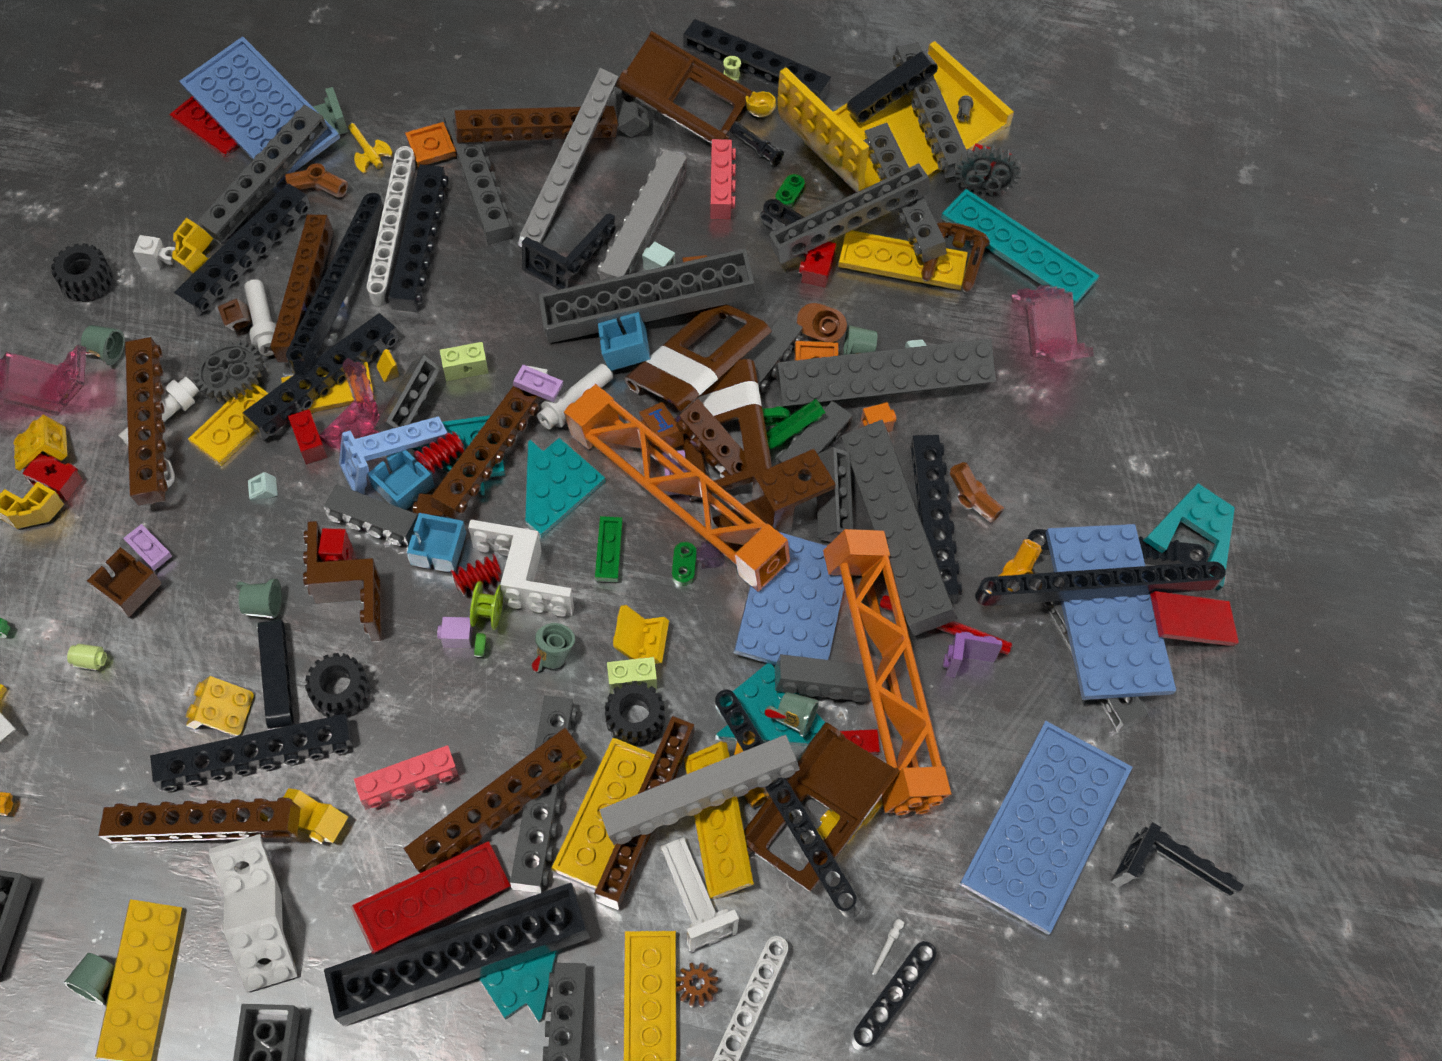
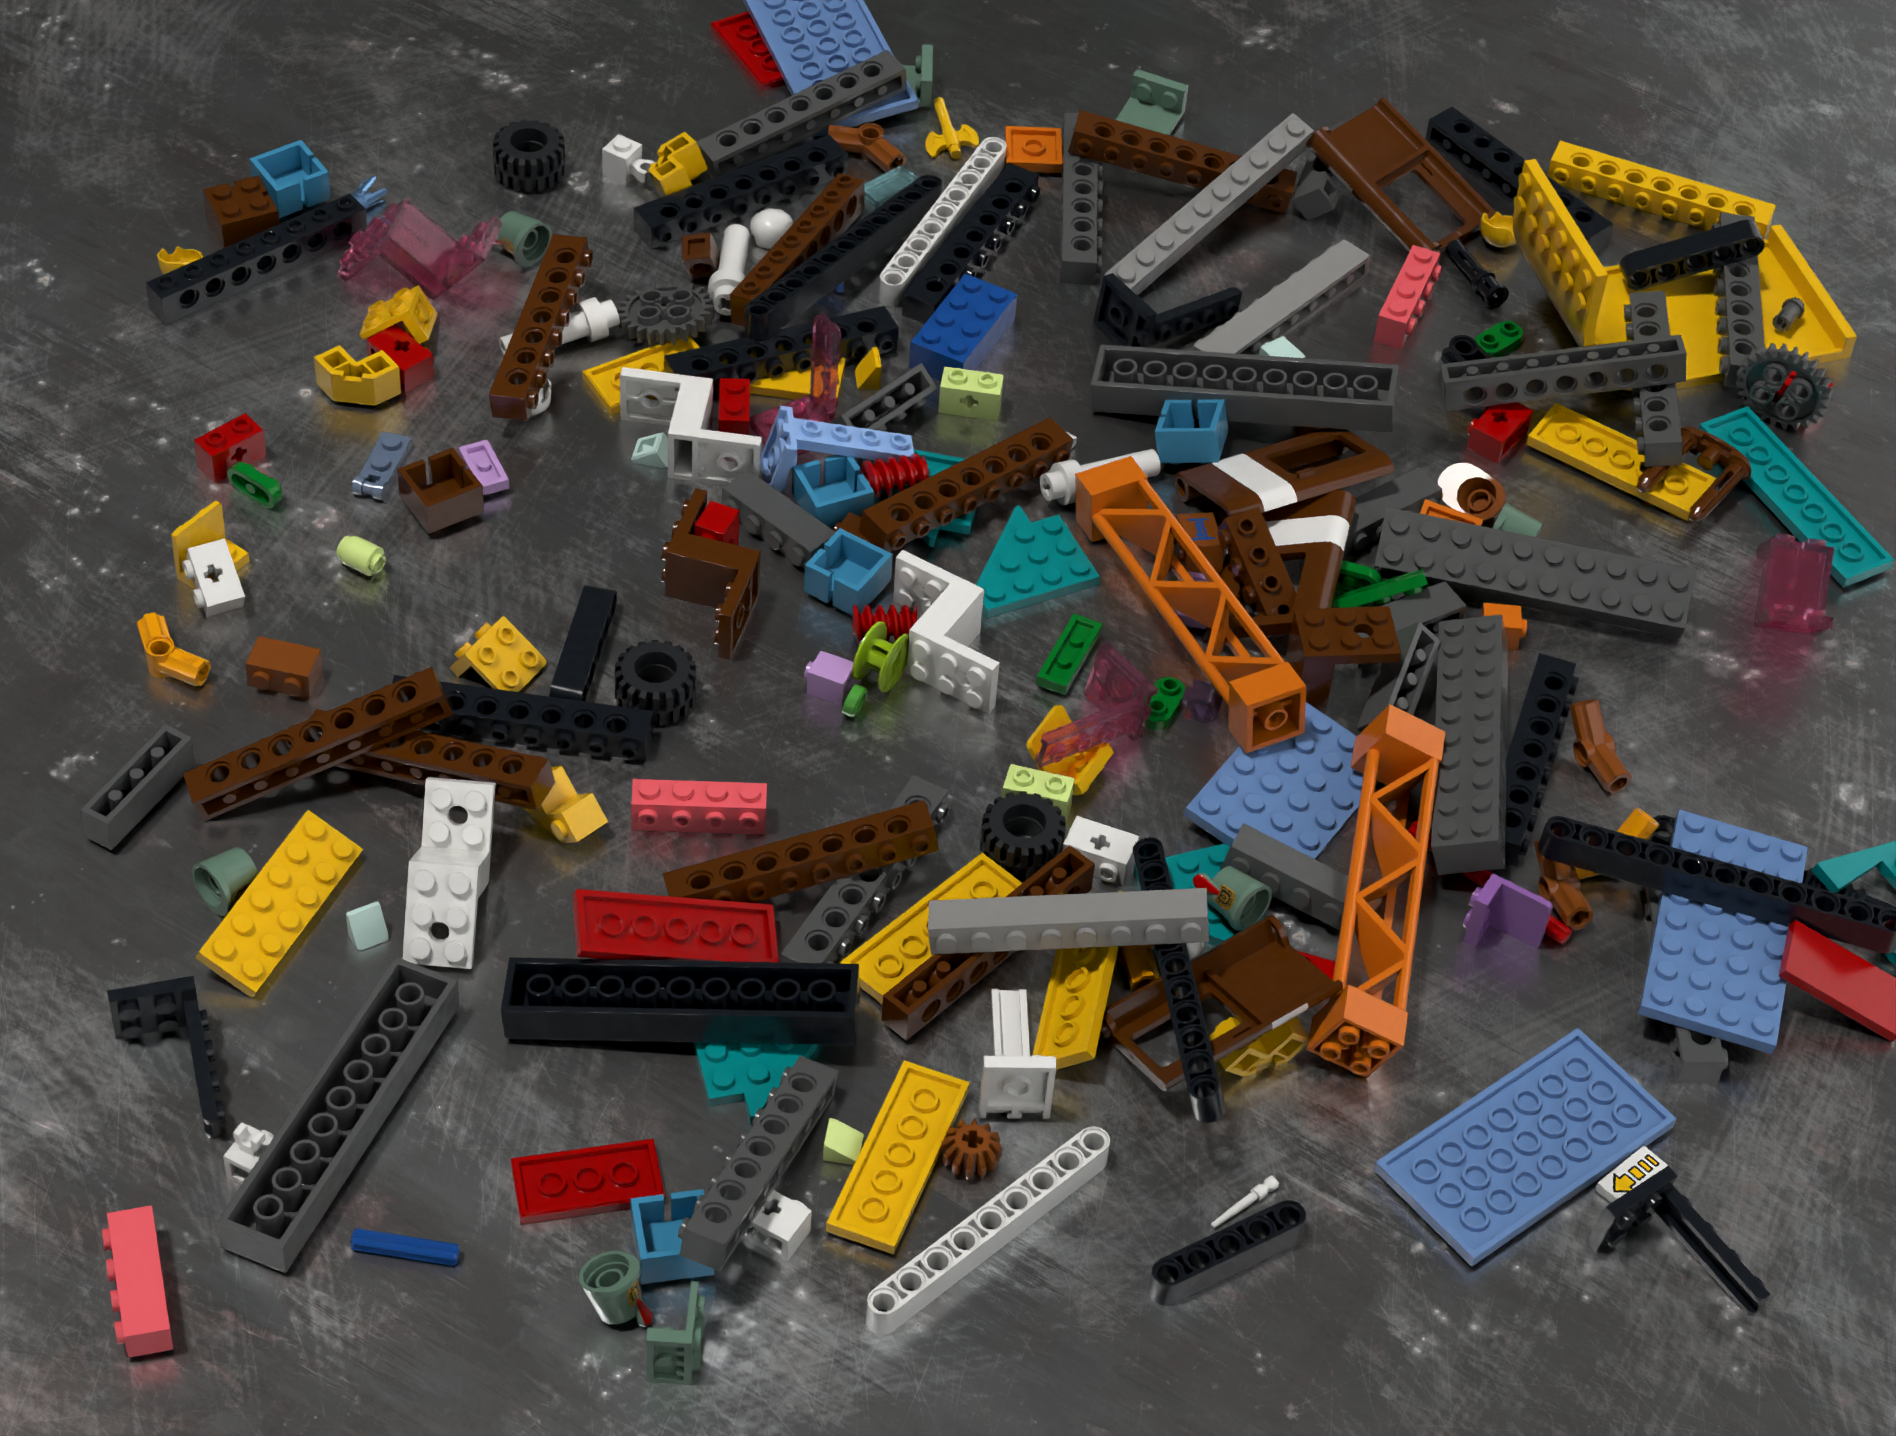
camera: 20 degrees right, 15 degrees down
sand green hat [236,579,282,618] -> none
lavender plate [513,365,563,402] -> none
sand green hat [532,623,575,672] -> none
yellowish green bush [723,56,741,81] -> none
none -> reddish brown brick [183,667,453,821]
none -> dark orange brick [245,636,323,699]
none -> light aqua slope [346,901,389,951]
none -> sand blue plate [352,431,412,501]
none -> white bracket [620,367,762,485]
none -> white hair [750,208,793,249]
none -> yellowish green slope [823,1118,864,1165]
none -> clear light blue tile [865,164,918,208]
none -> blue brick [909,274,1017,381]
none -> clear pink bracket [1035,642,1158,768]
none -> white brick [1062,816,1140,886]
none -> sand green bracket [1115,69,1188,135]
none -> dark orange piece [1534,840,1594,930]
none -> yellow brick [1547,140,1776,239]
none -> white tile [1595,1145,1671,1203]

